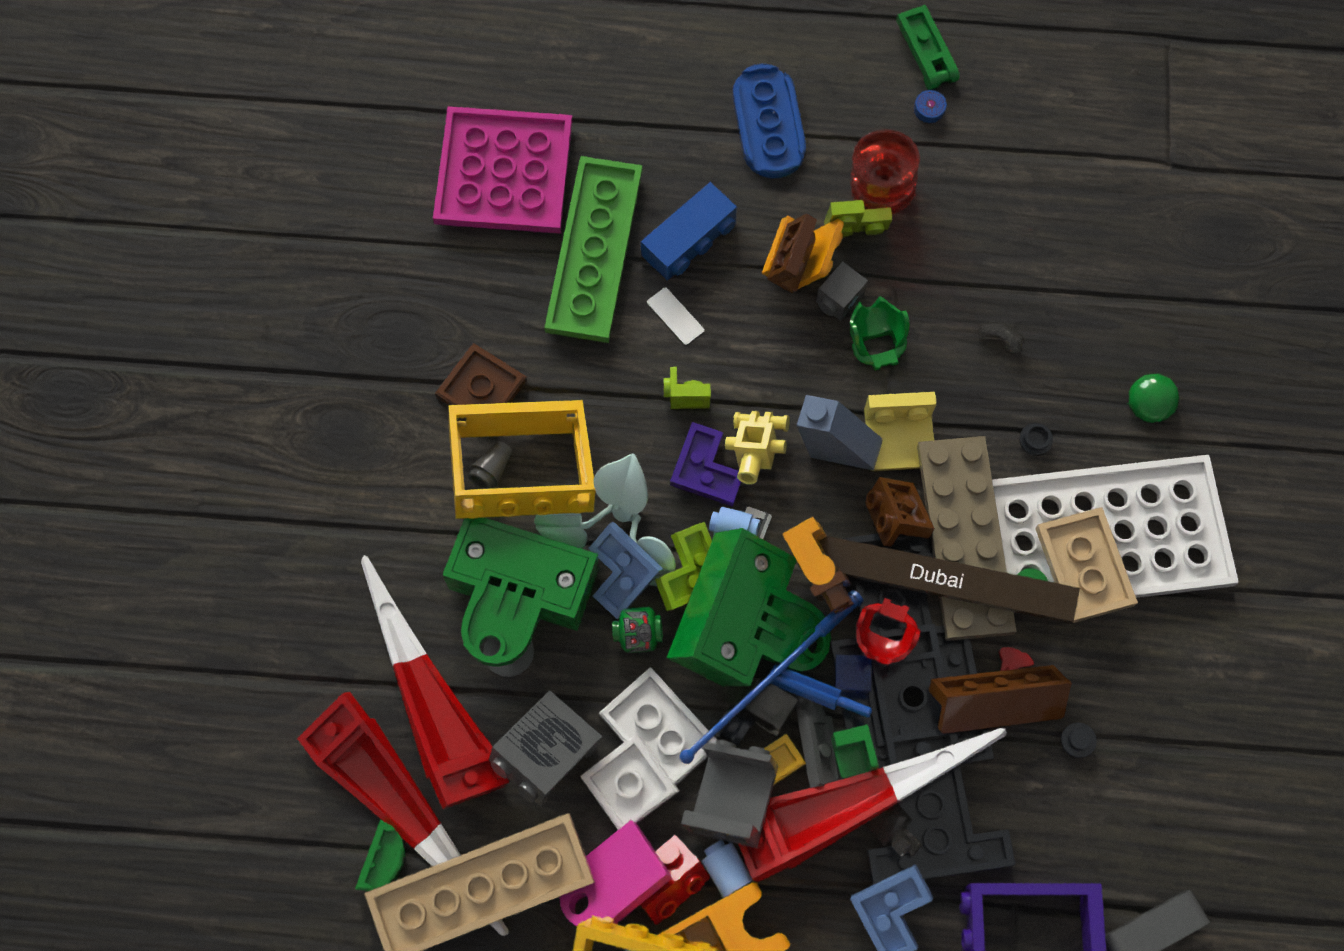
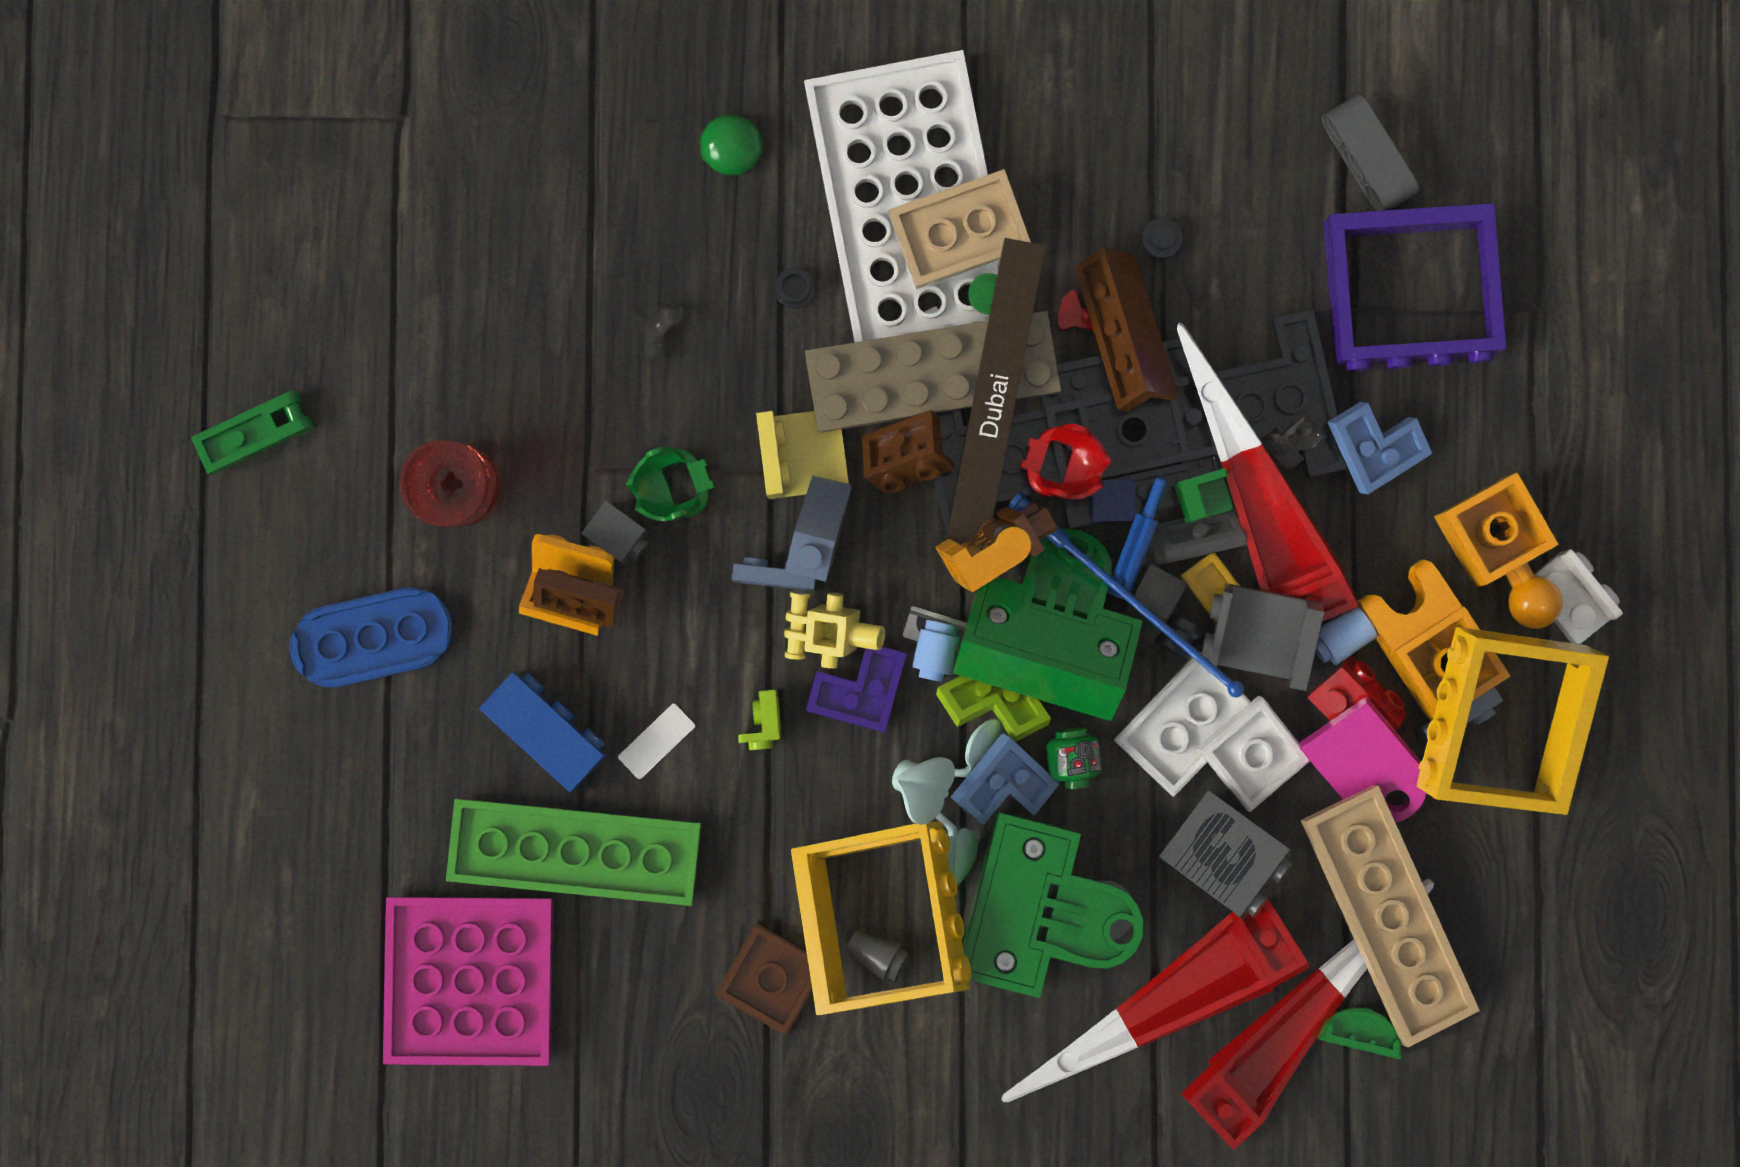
camera: 90 degrees left, 15 degrees up
lime plate [824,200,892,237] -> none
blue tile [914,90,946,123] -> none
none -> sand blue plate [732,557,816,591]

